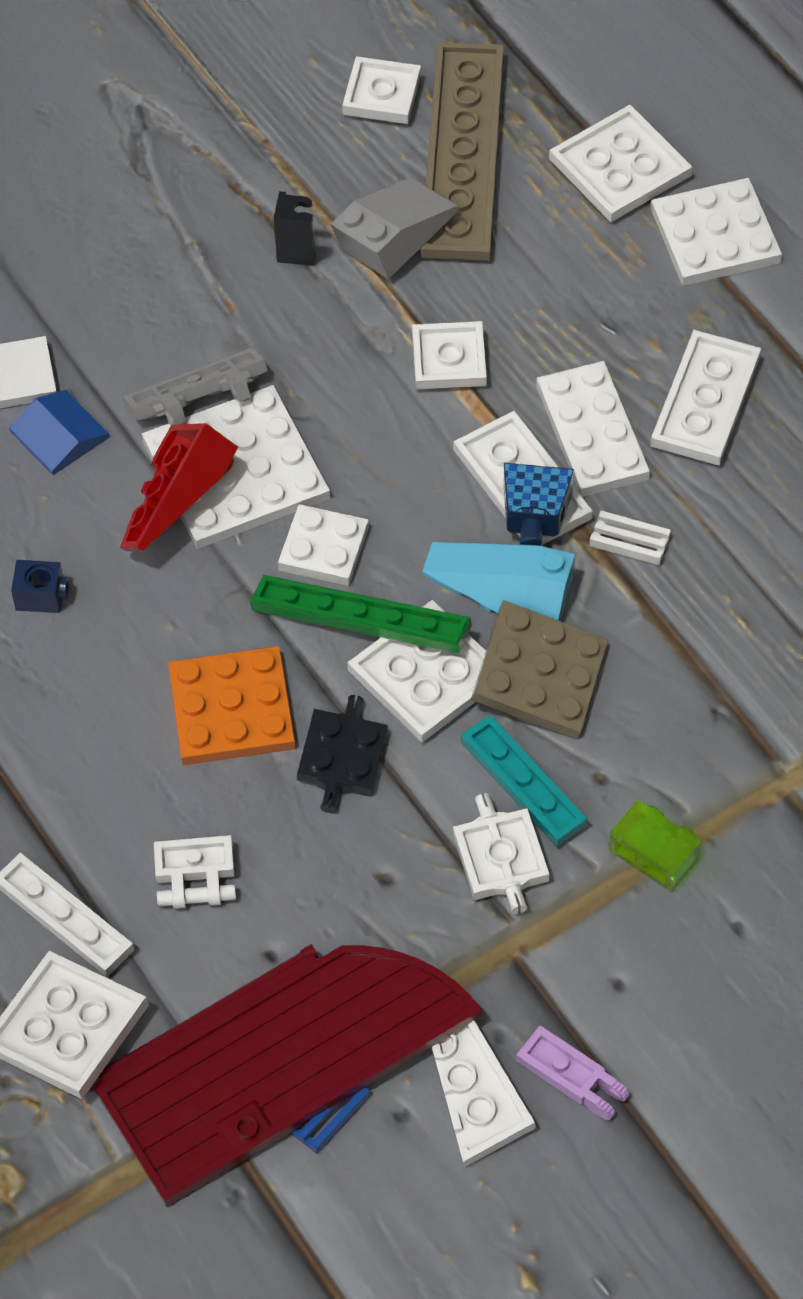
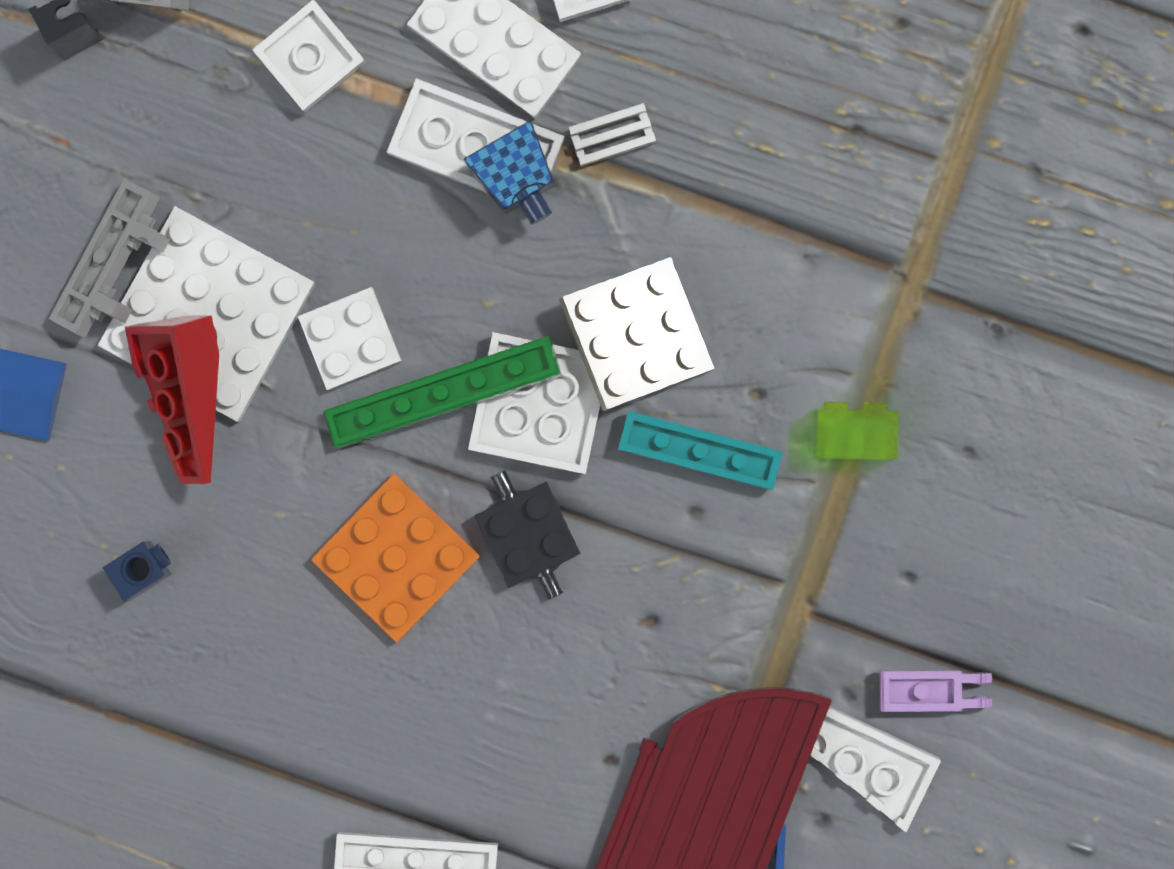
camera: 40 degrees left, 30 degrees up
white plate [154,835,236,909] -> none
medium azure wedge [422,542,575,621] -> none
white plate [453,793,550,914] -> none

